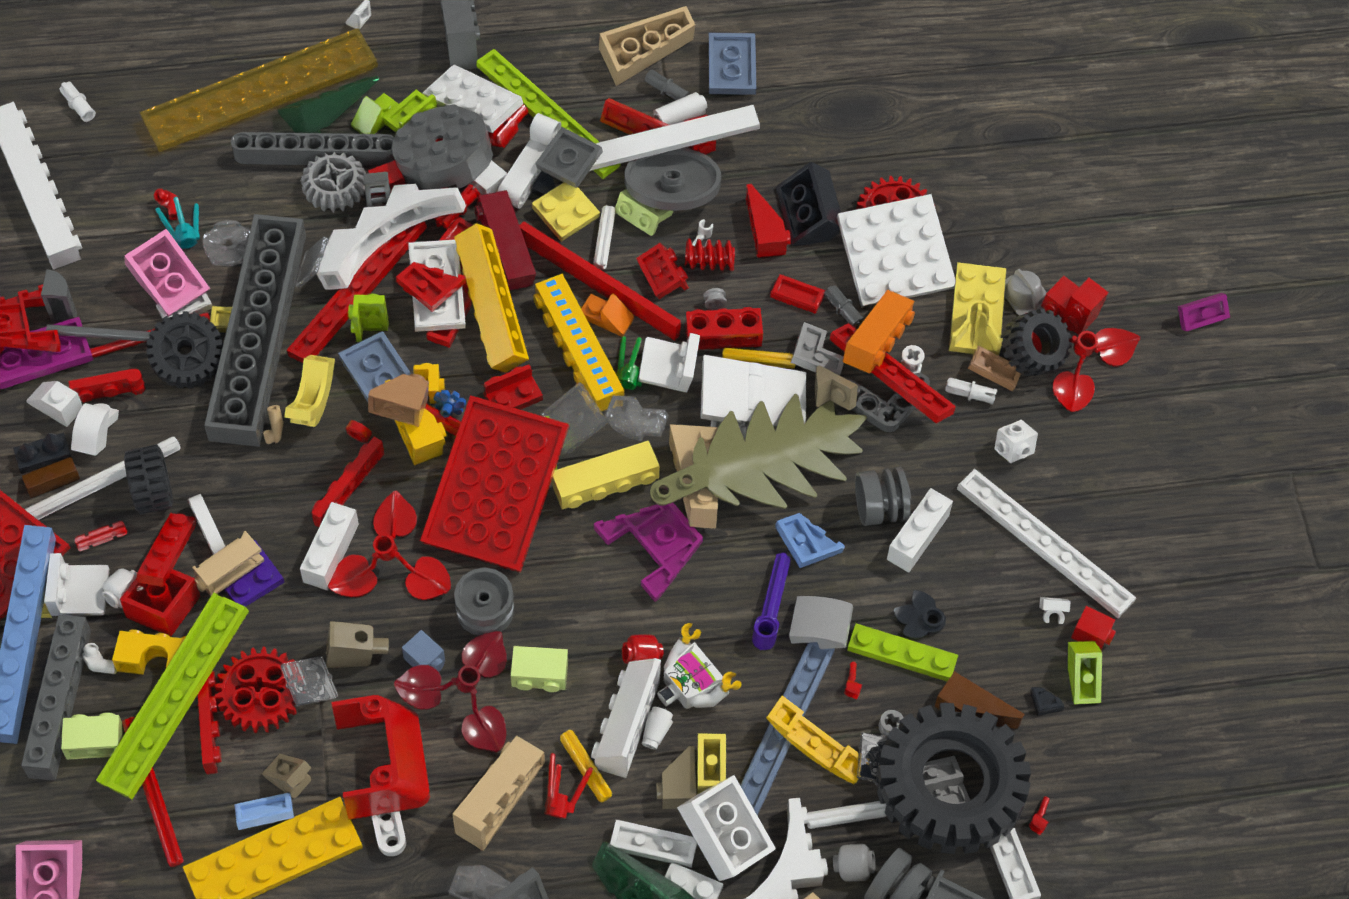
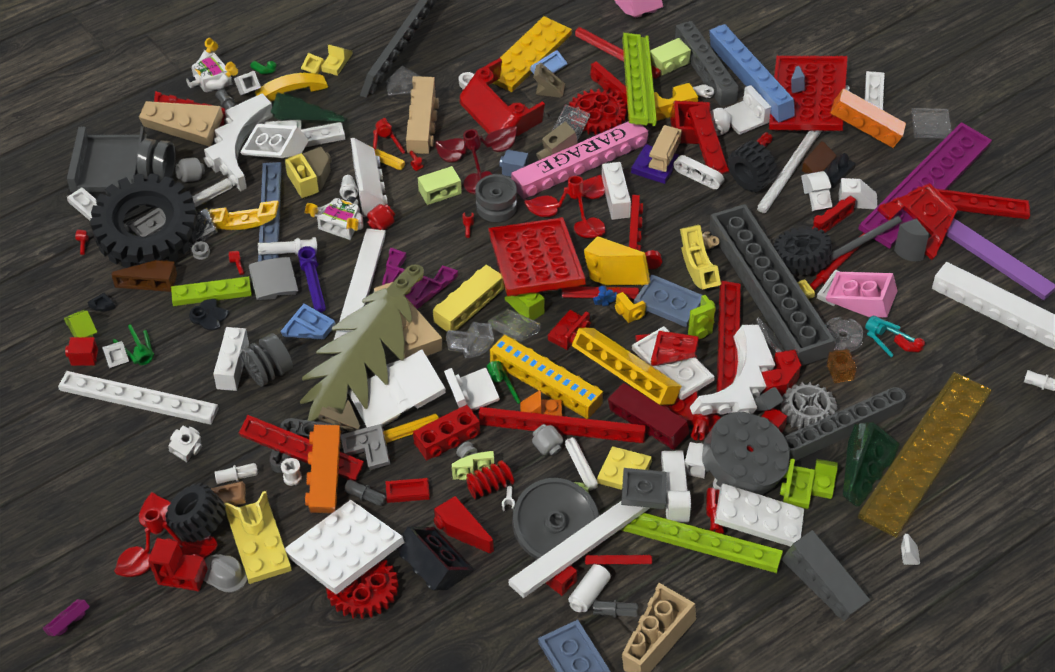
camera: 155 degrees right, 10 degrees down
medium nougat slope [368,374,429,427] -> none
red bracket [636,243,689,299] -> none
none -> green plant [113,324,155,365]
none -> white pin [258,237,317,255]
none -> white tile [334,228,386,340]
none -> red hand [409,151,423,171]
none -> yellowish green slope [452,451,494,480]
none -> red hand [463,212,474,238]
none -> bright pink brick [511,121,648,199]
none -> light grey head [532,424,563,456]
none -> red brick [761,350,801,397]
none -> clear orange brick [827,349,856,383]

